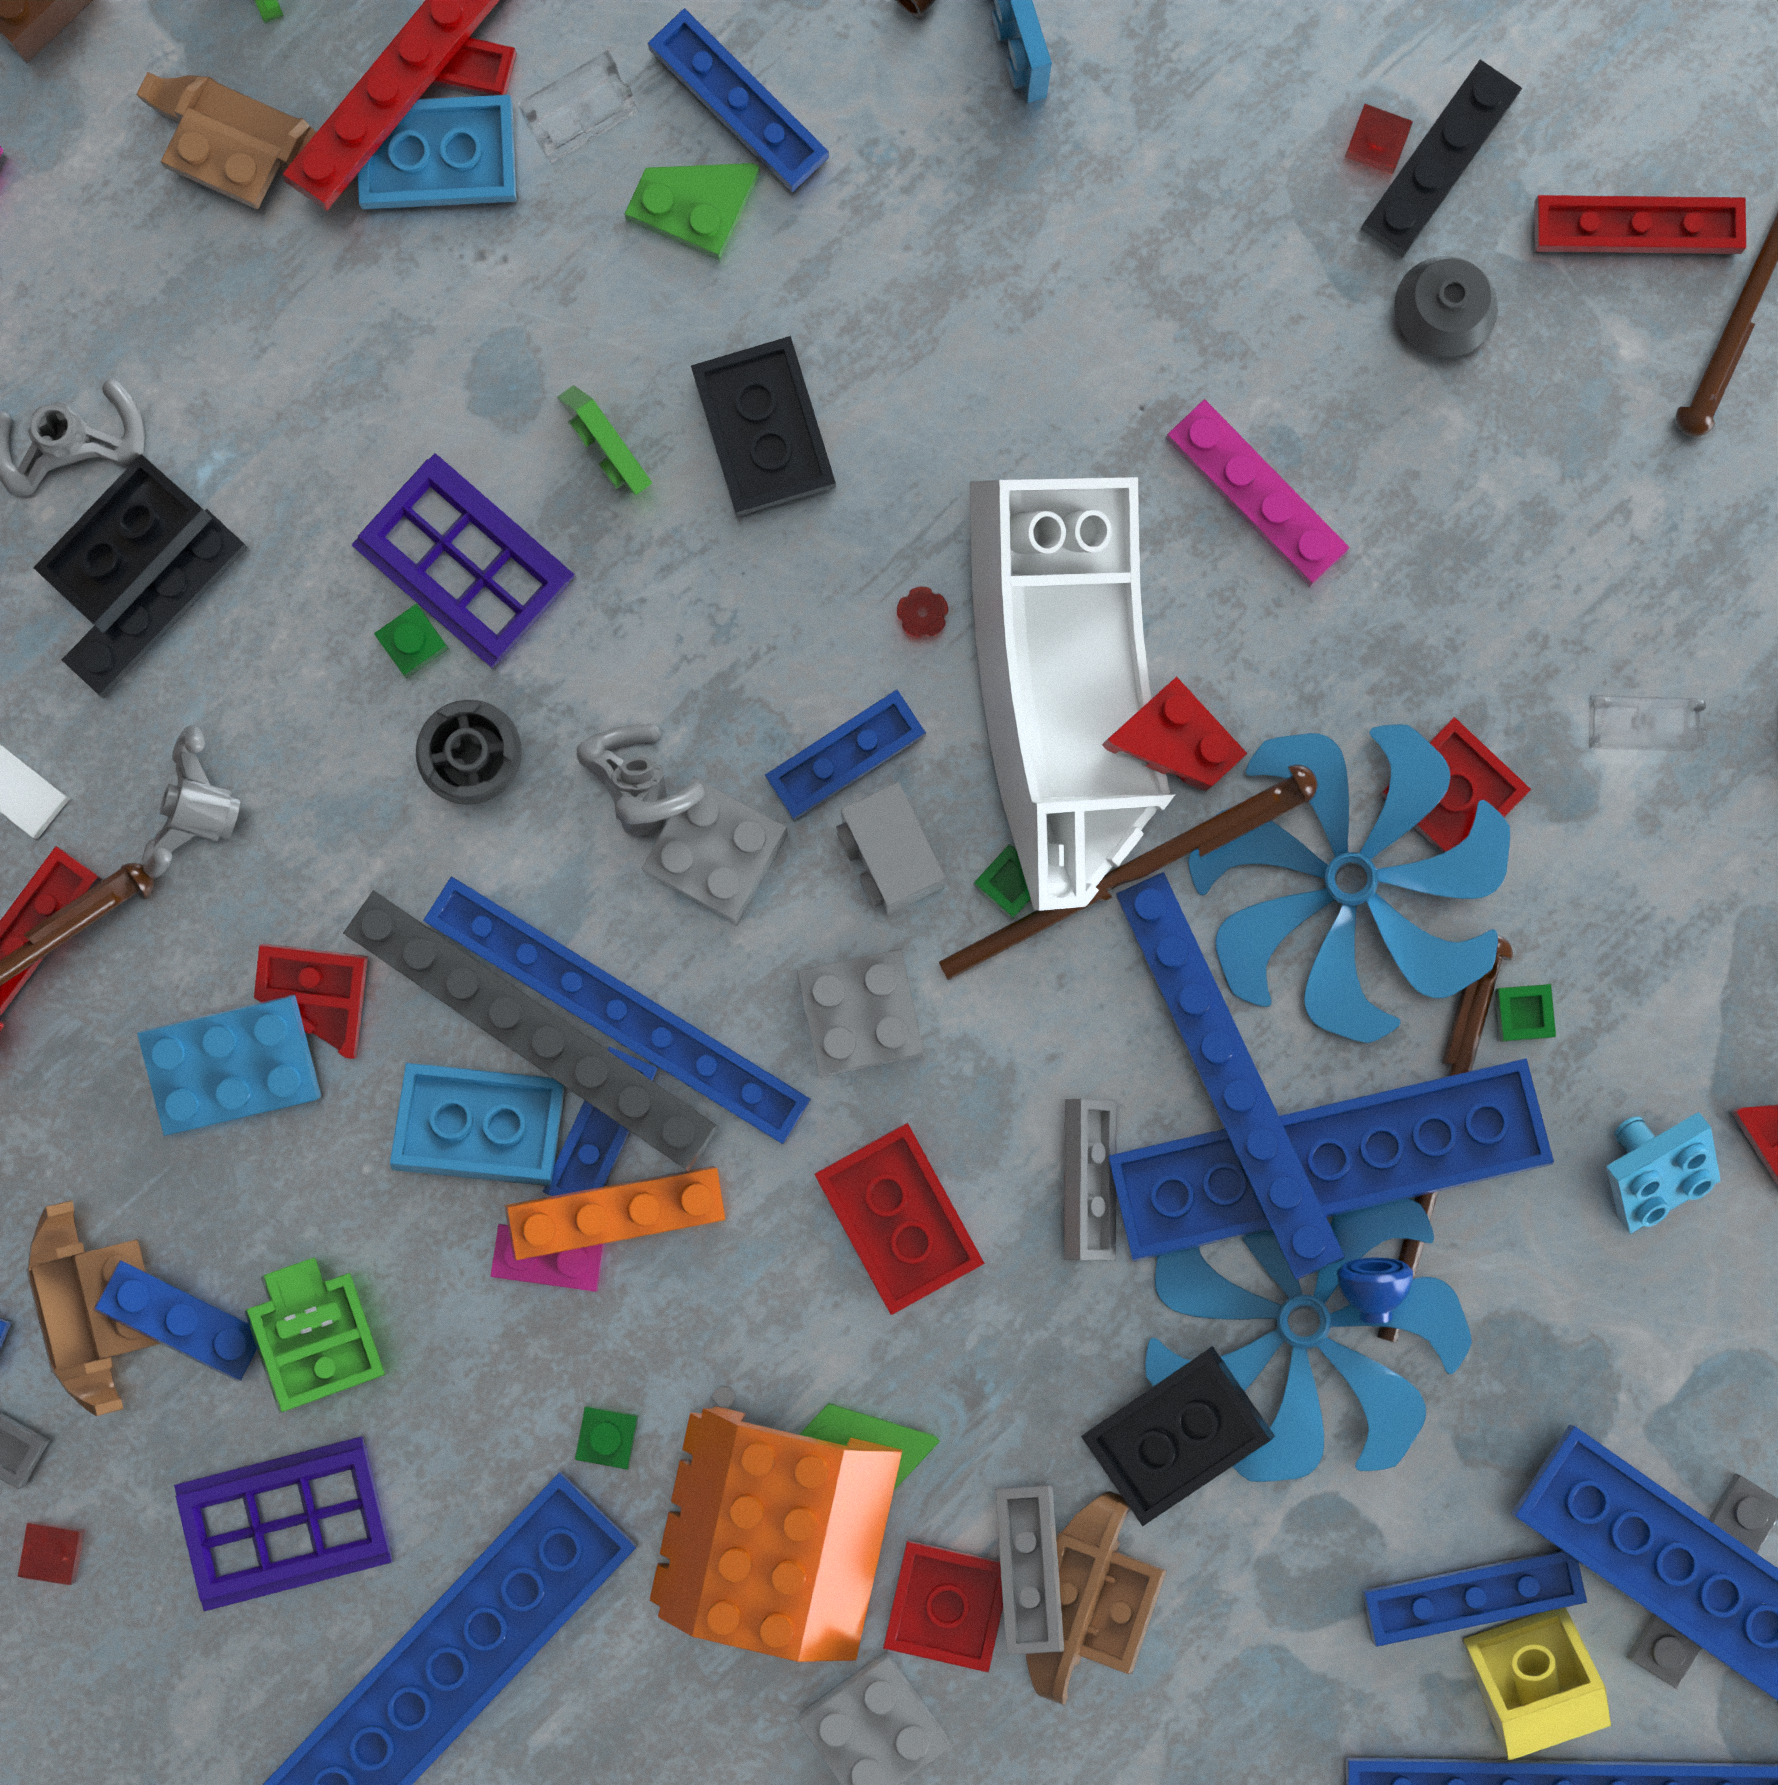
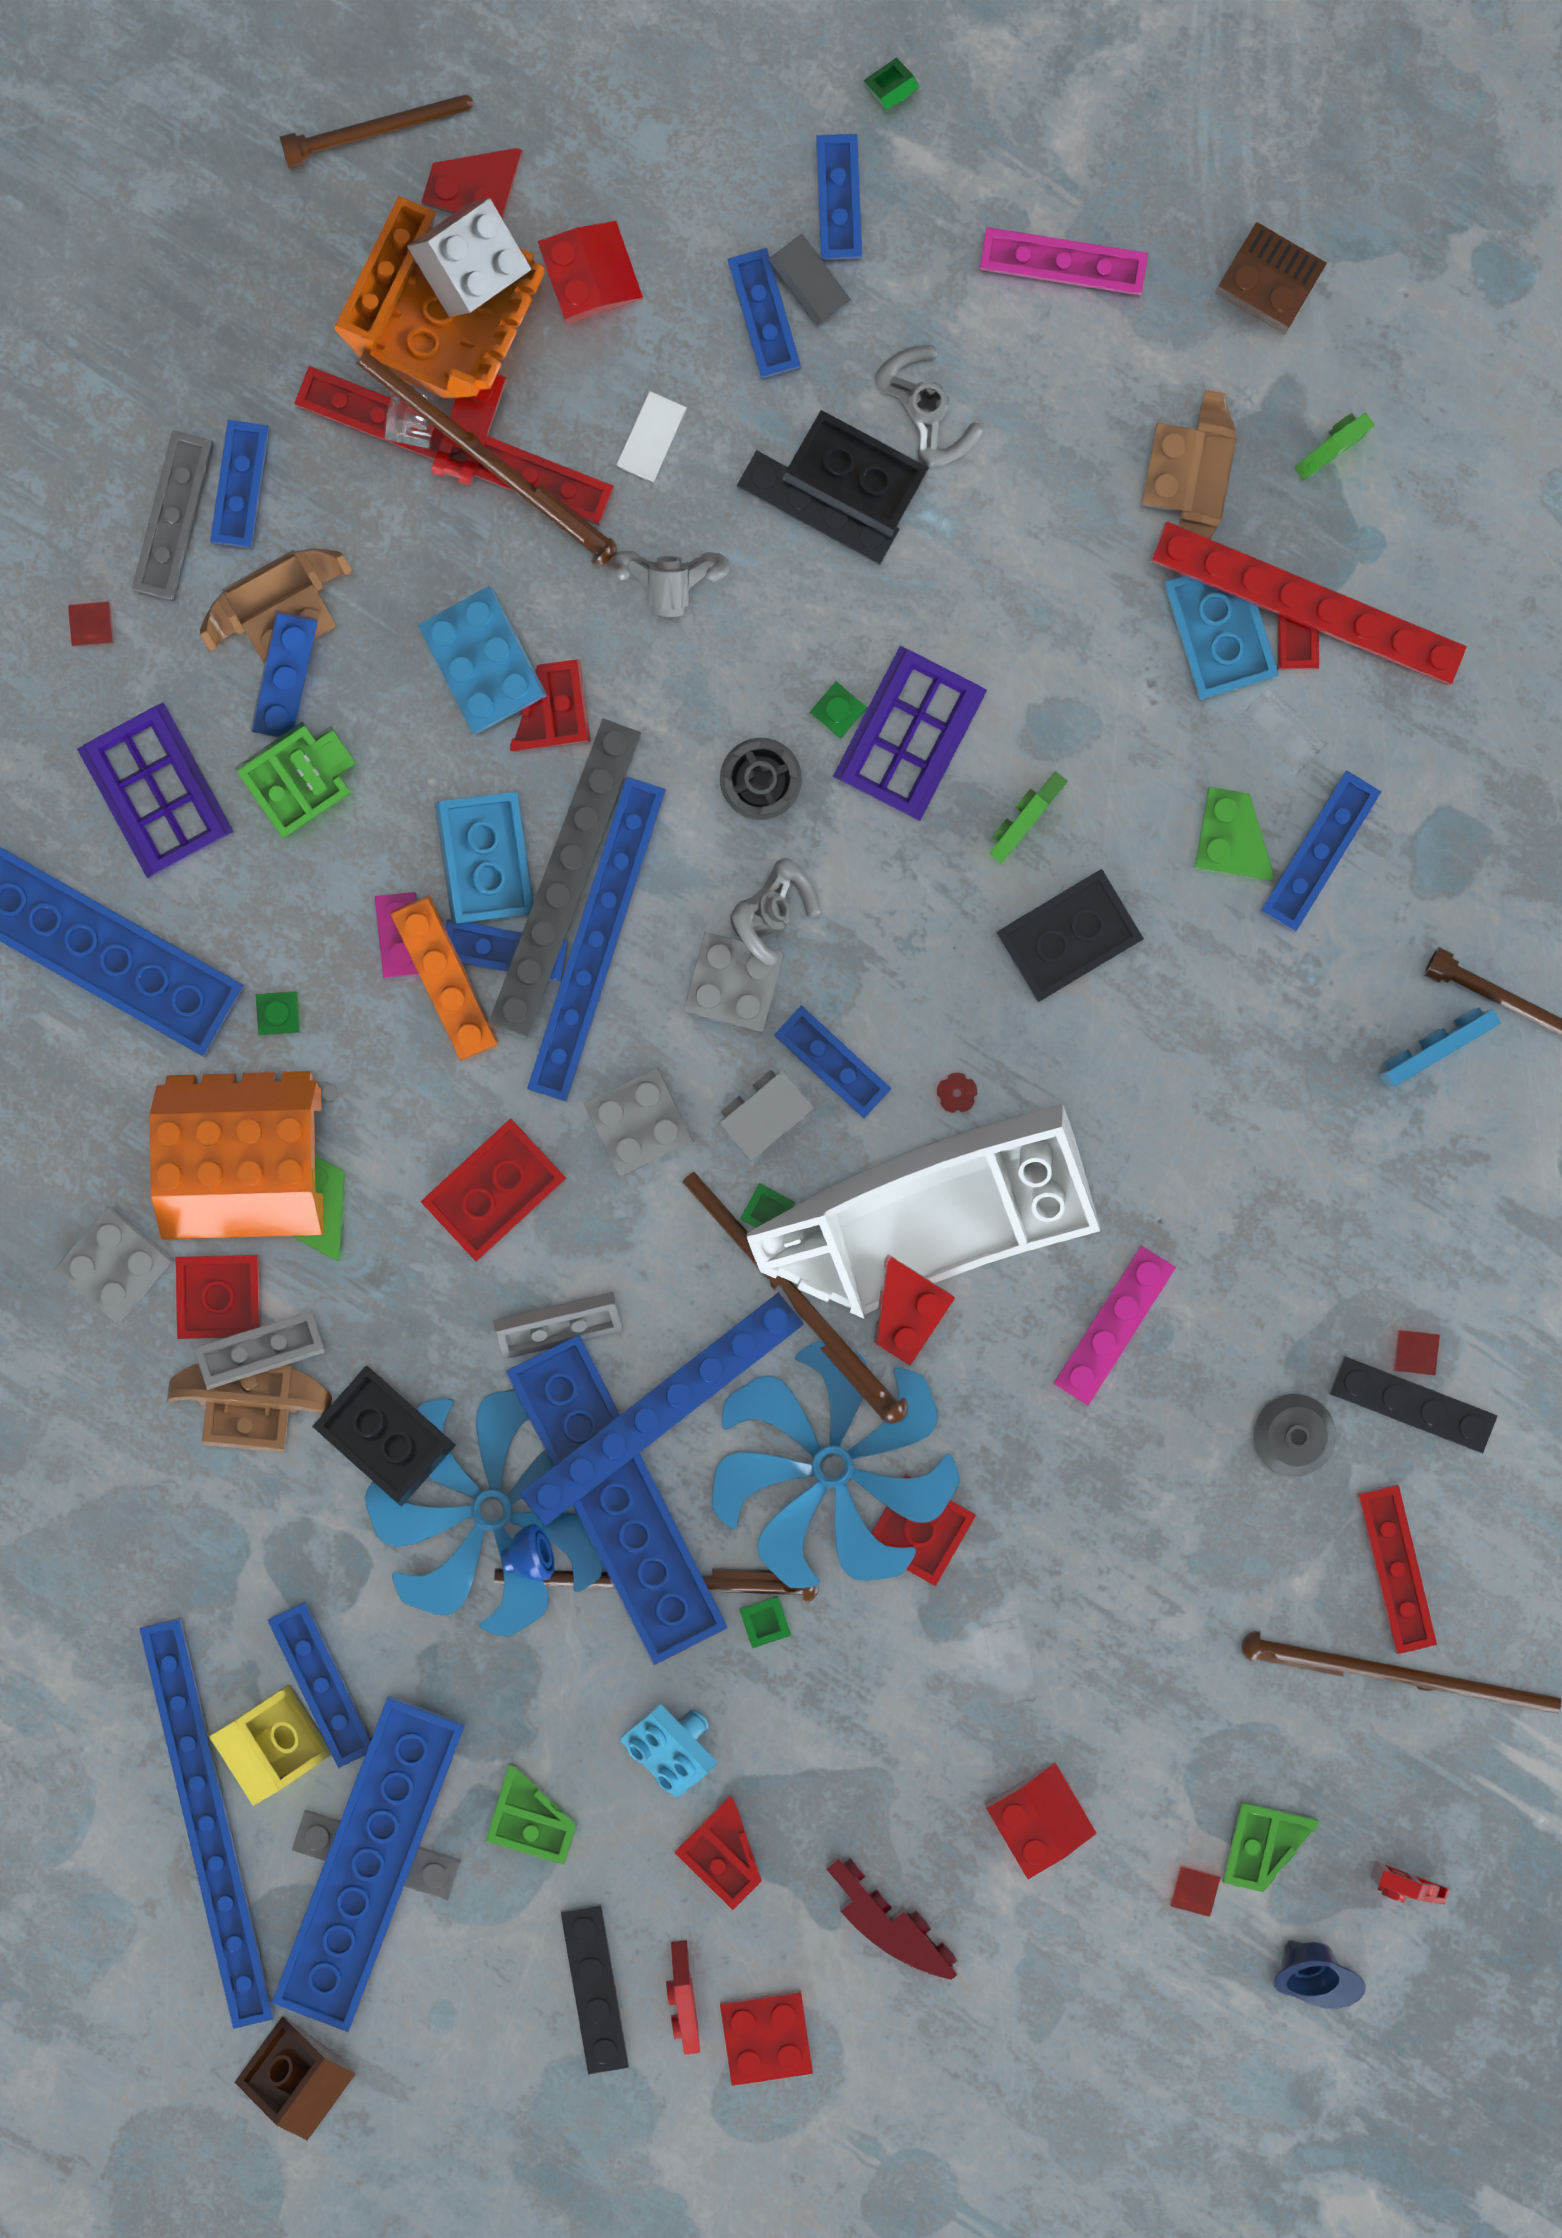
camera: 75 degrees right, 5 degrees up
none -> bright green wing [486,1764,577,1865]

